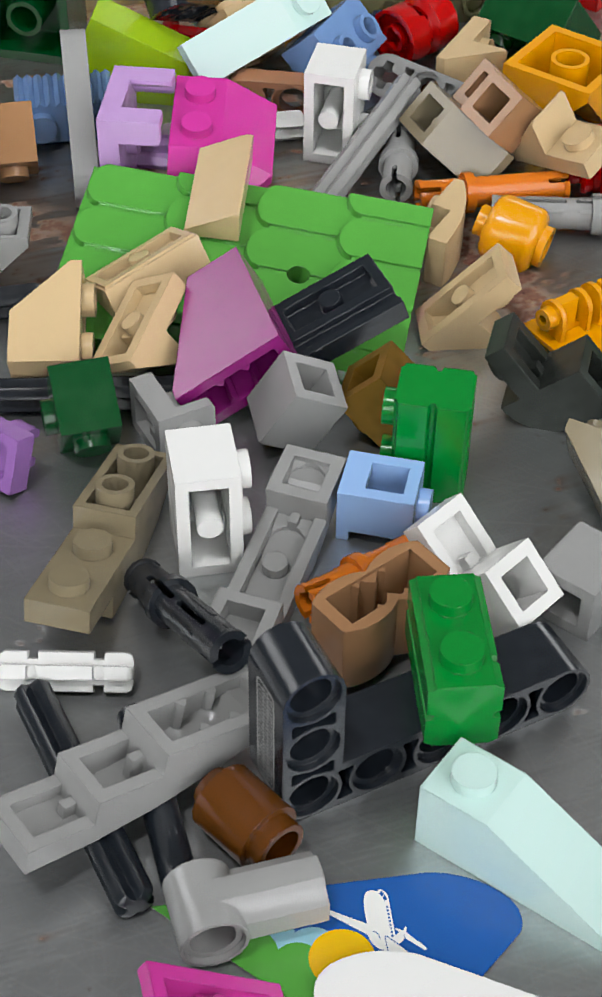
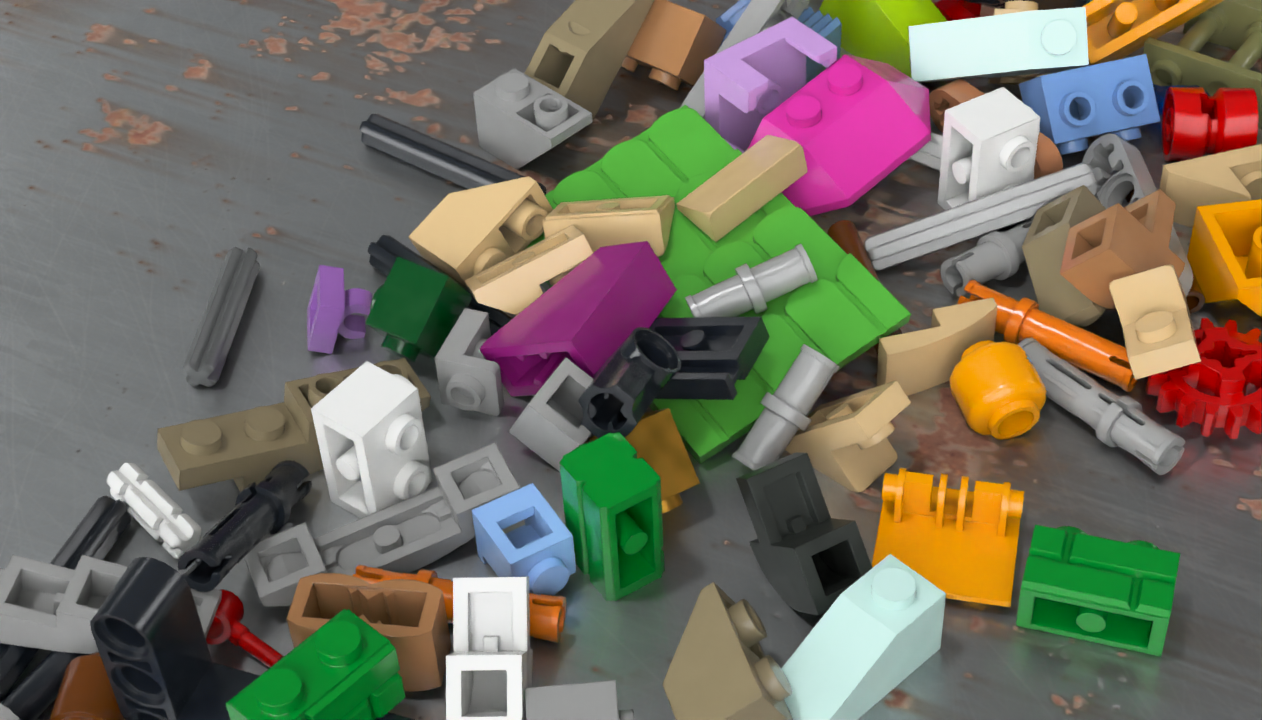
camera: 50 degrees right, 0 degrees up
none -> black piece [578,327,681,438]
none -> light grey pin [685,243,818,318]
none -> light grey pin [732,344,840,470]

